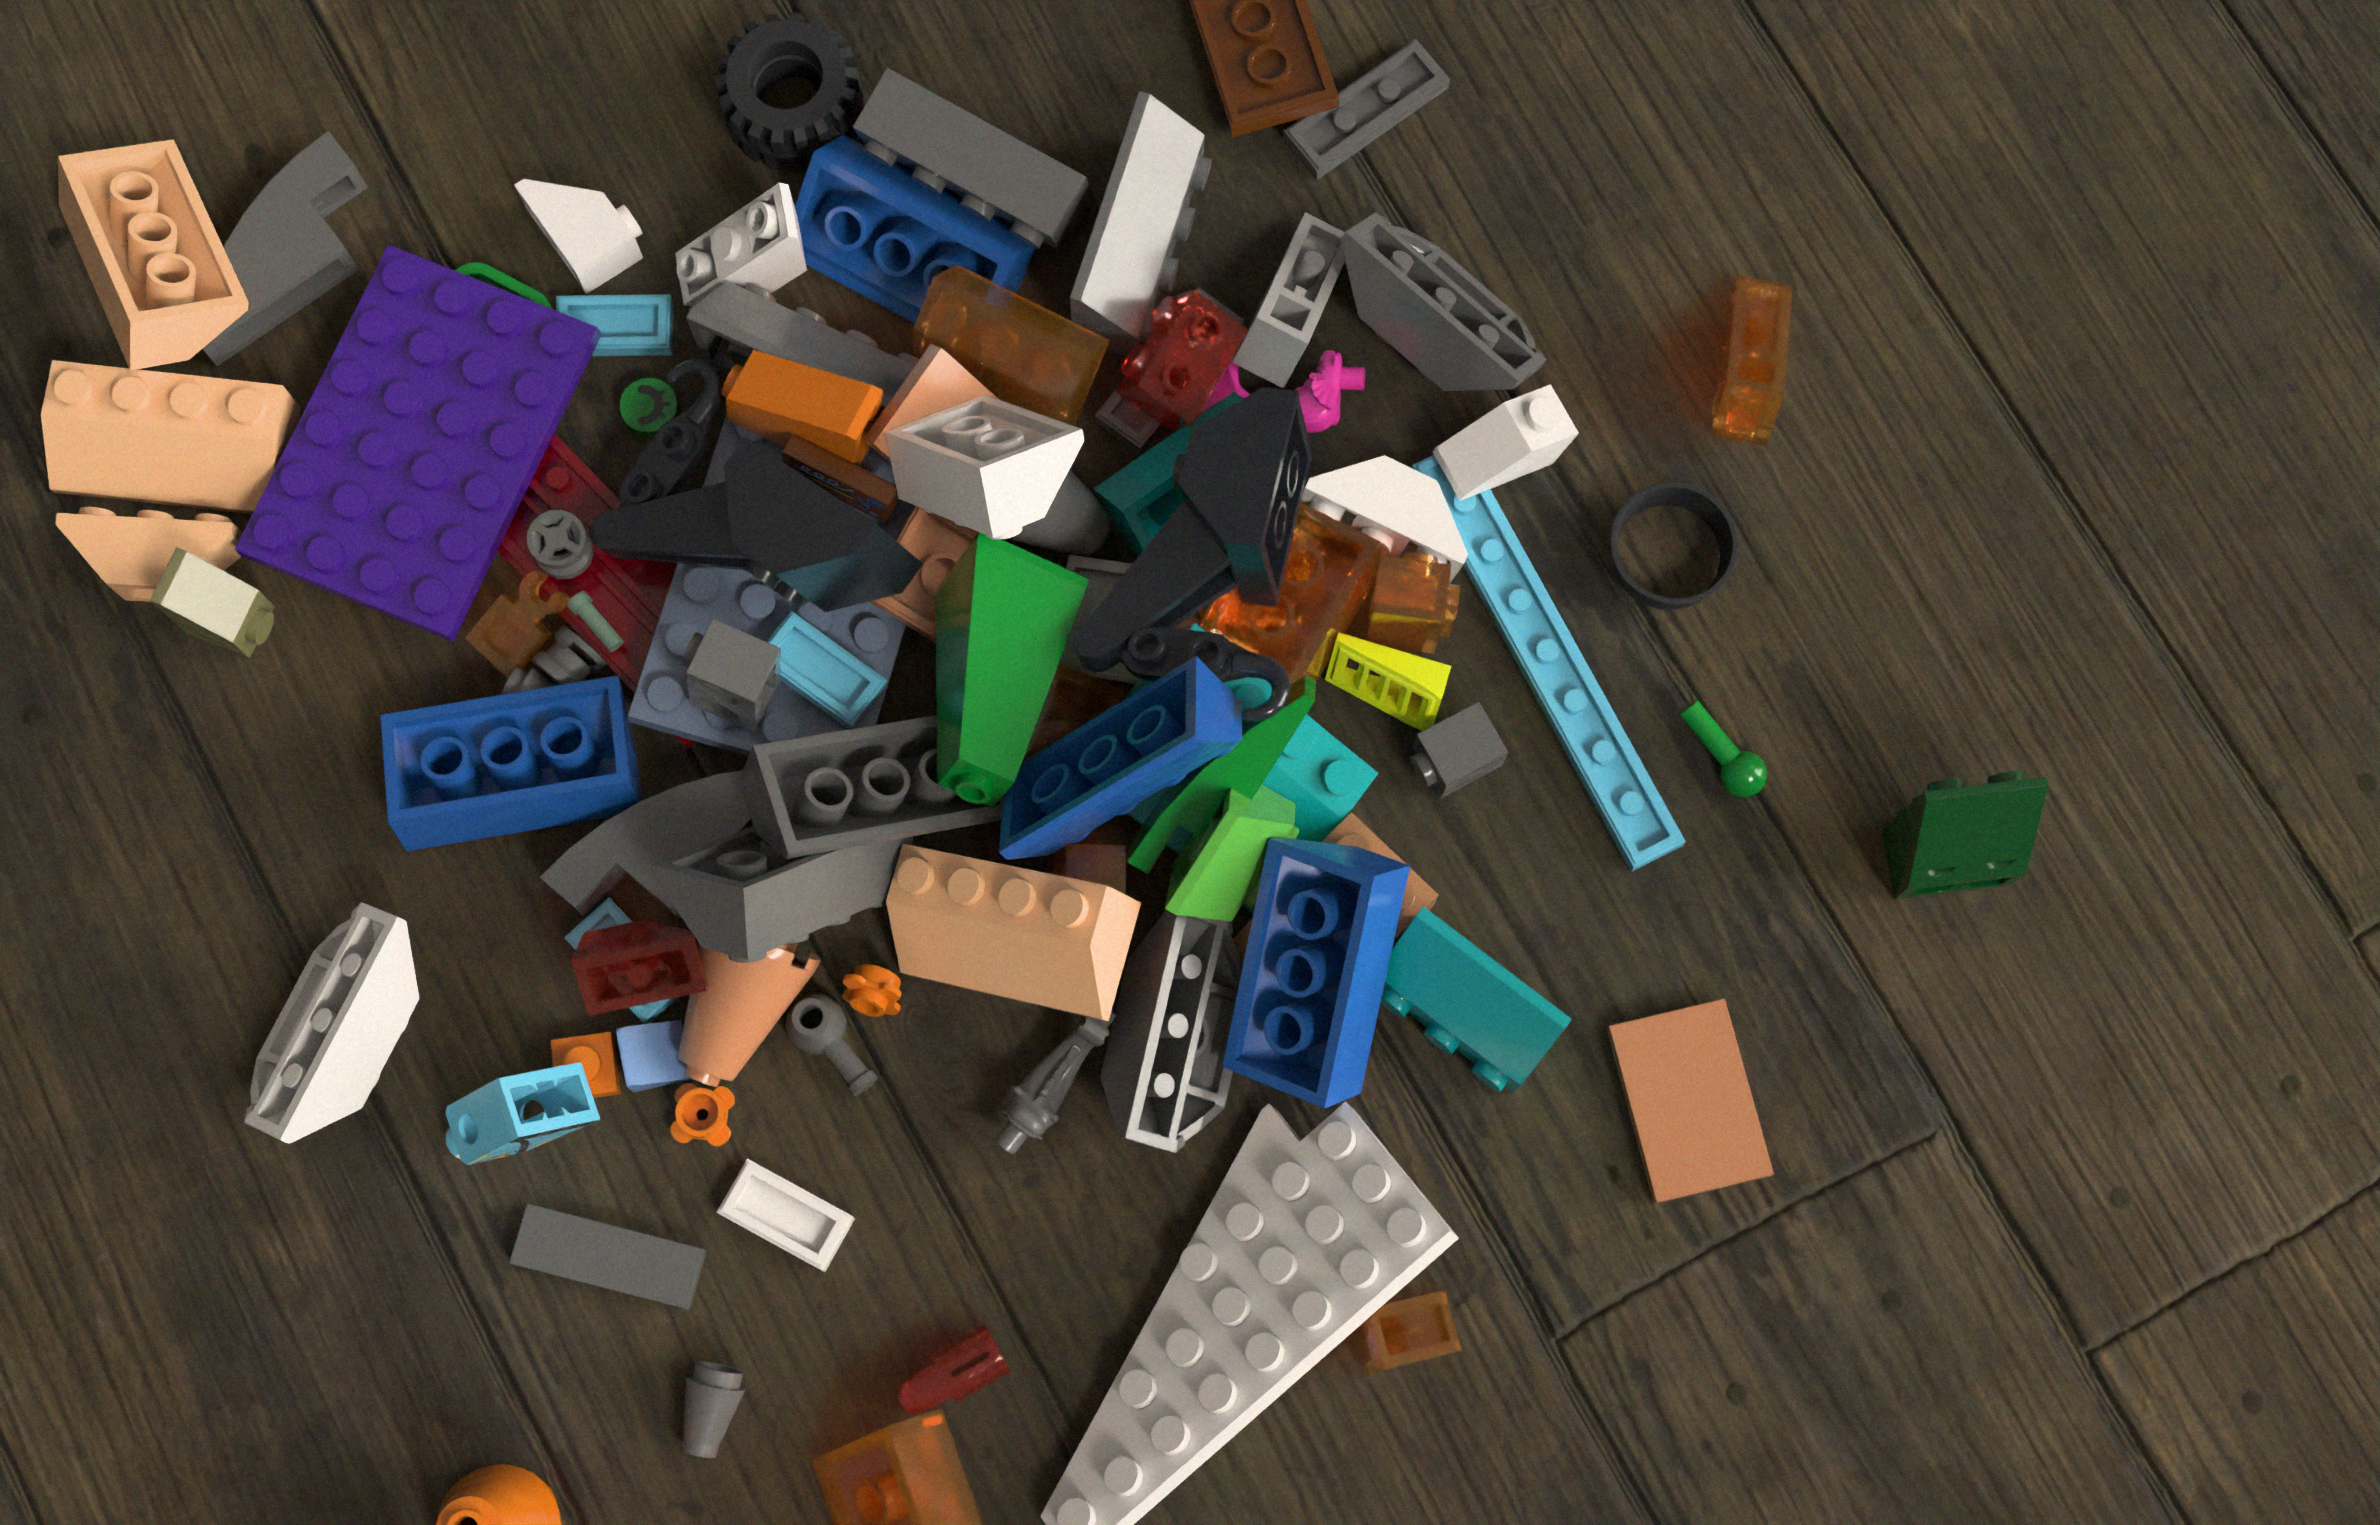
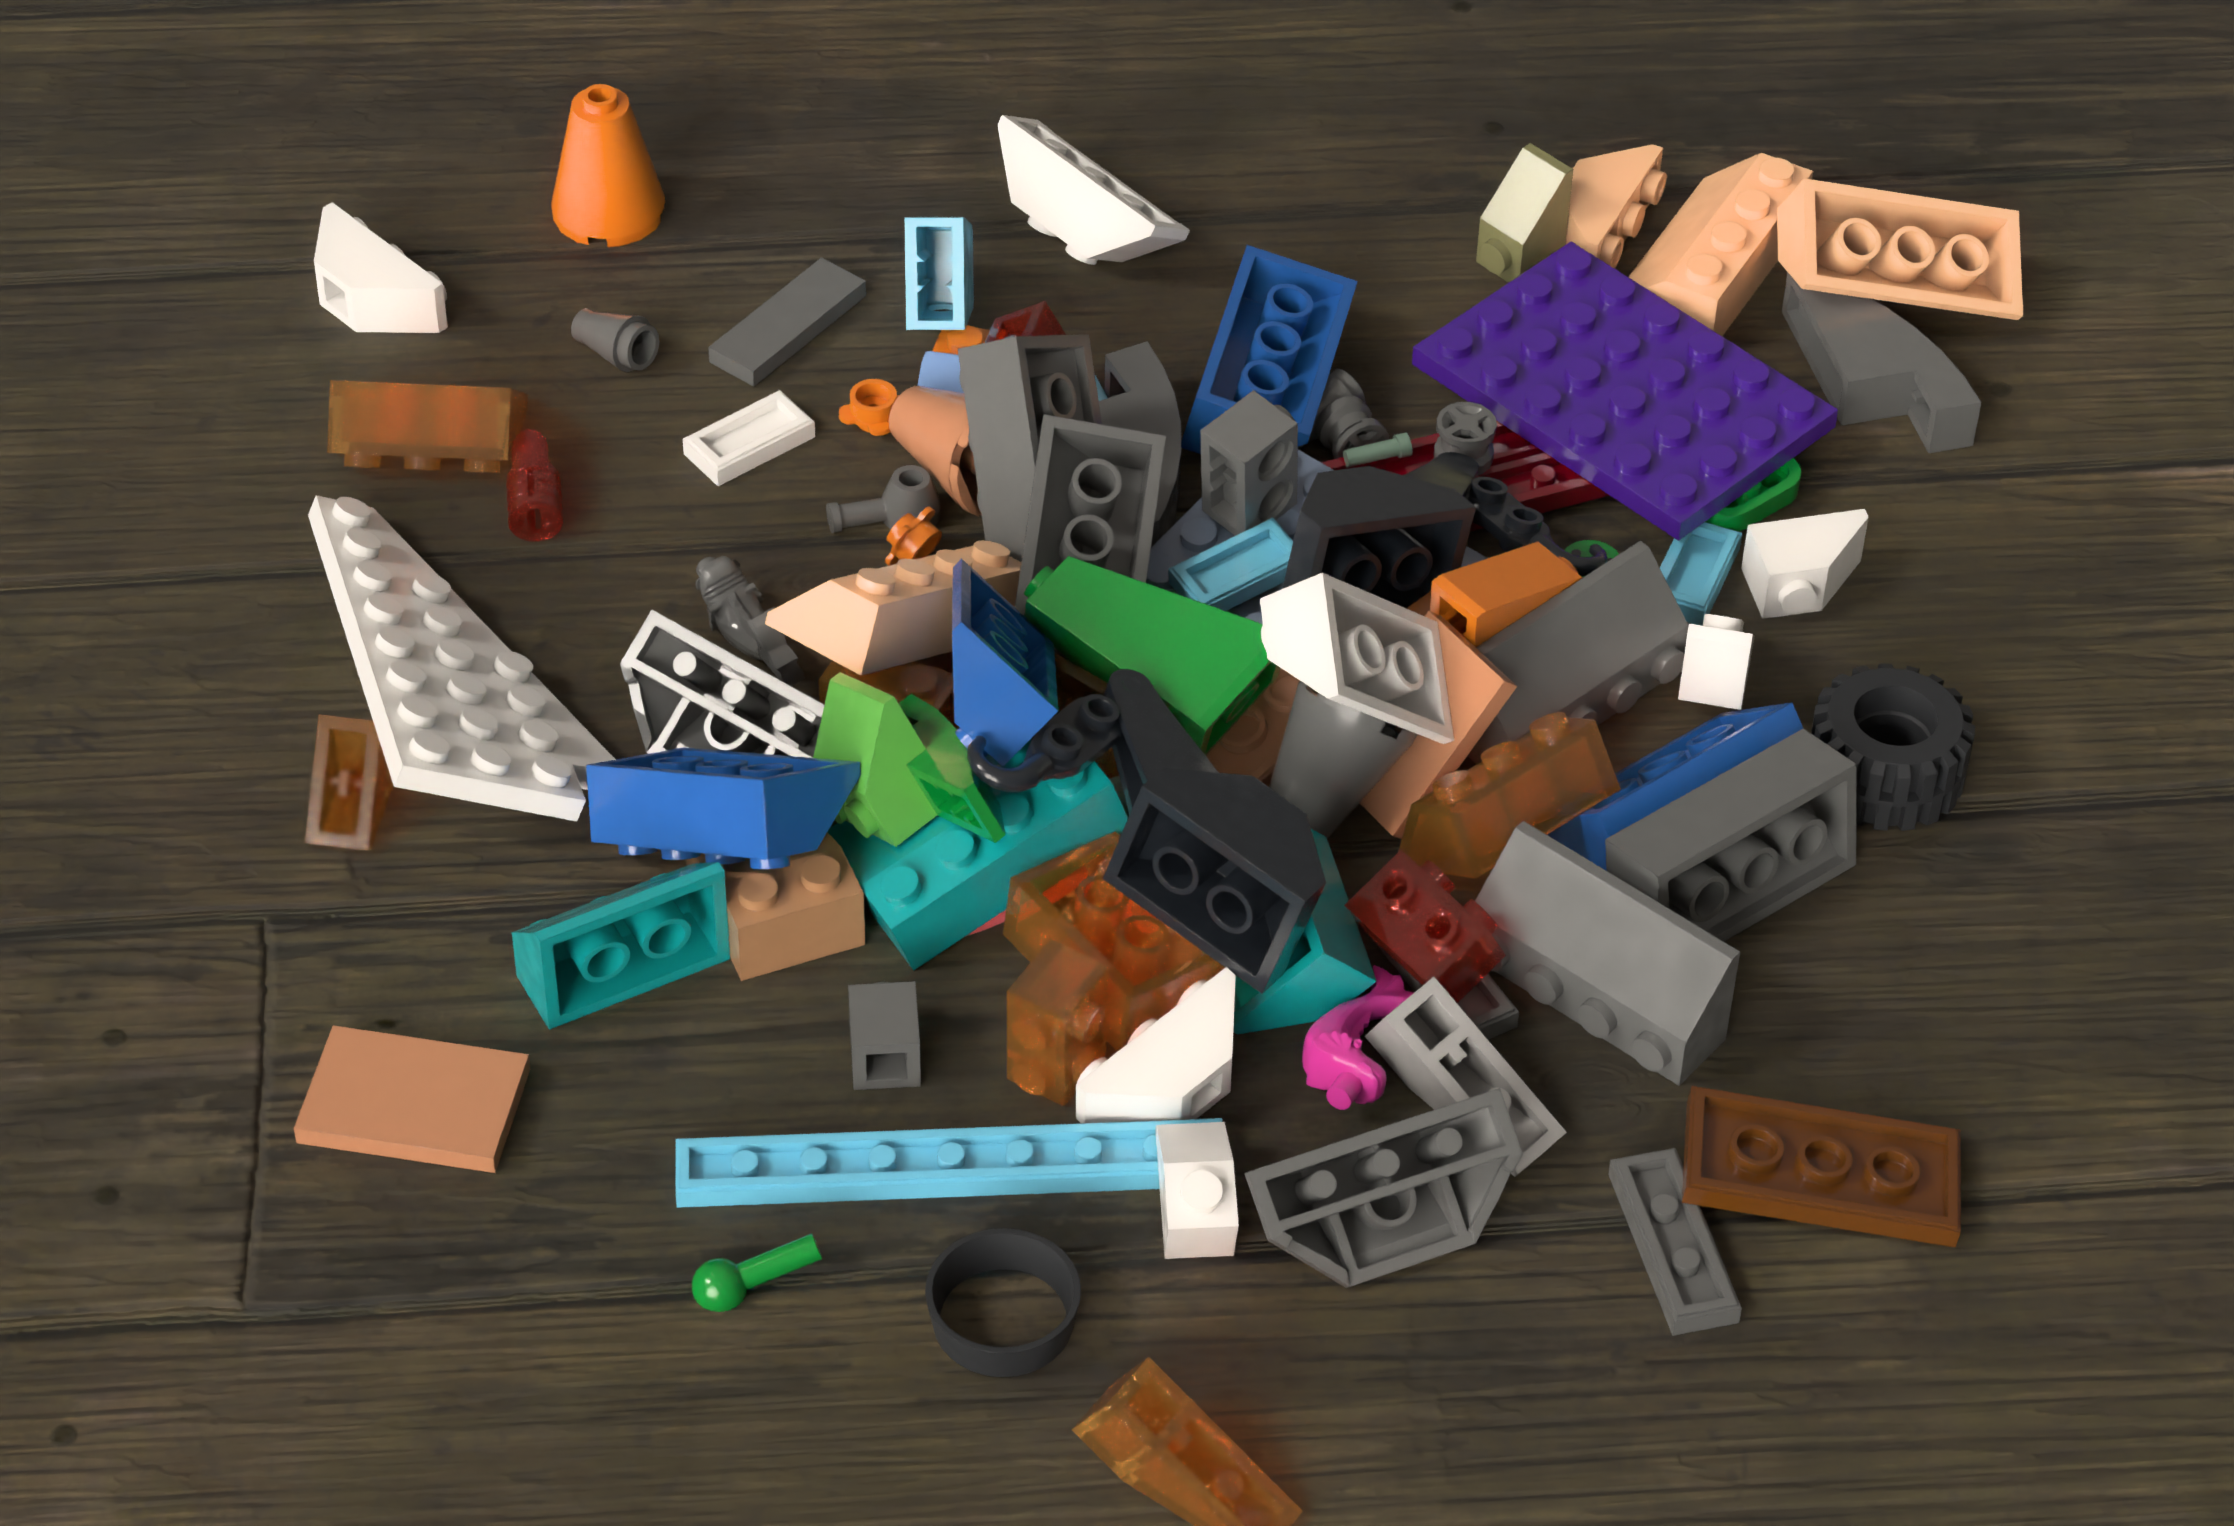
camera: 115 degrees right, 30 degrees down
clear orange plate [465,571,570,677] -> none
neon yellow slope [1325,632,1451,731] -> none
dark green slope [1882,771,2048,900] -> none

